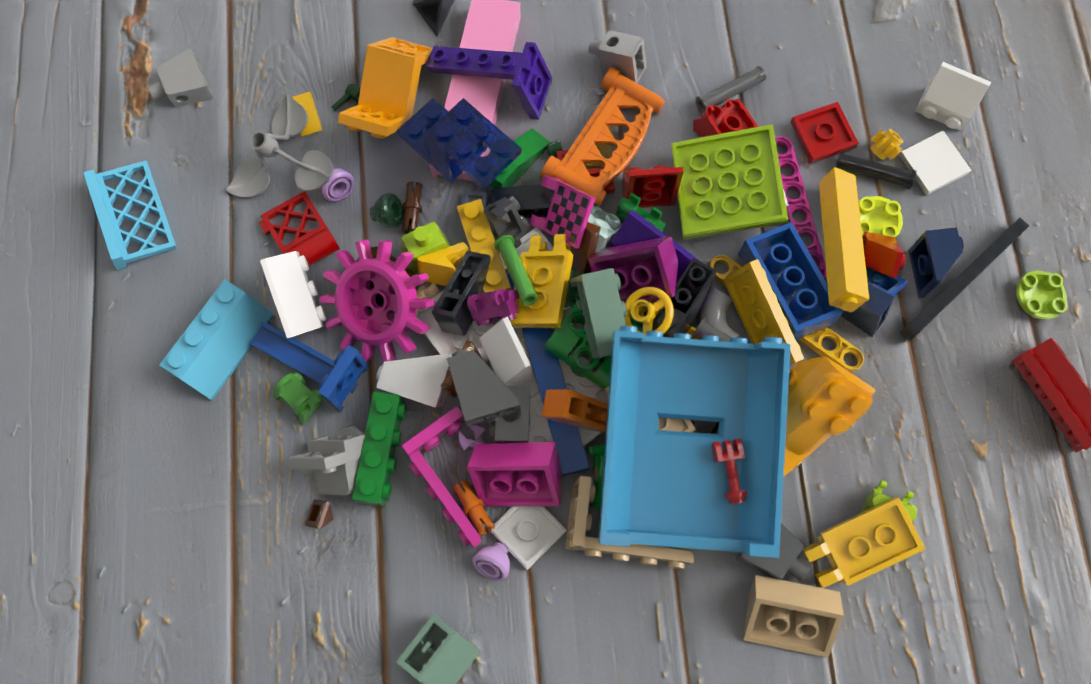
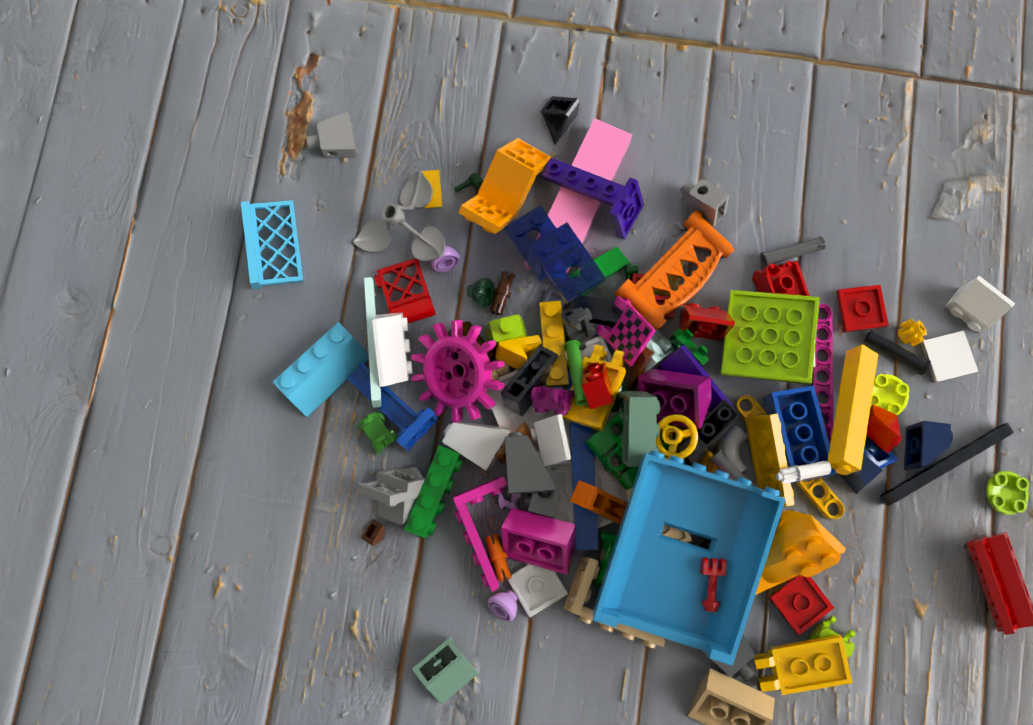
camera: 10 degrees right, 5 degrees up
none -> light aqua tile [364,277,382,408]
none -> red slope [582,362,613,410]
none -> red plate [768,575,834,636]
none -> white piece [776,461,832,484]

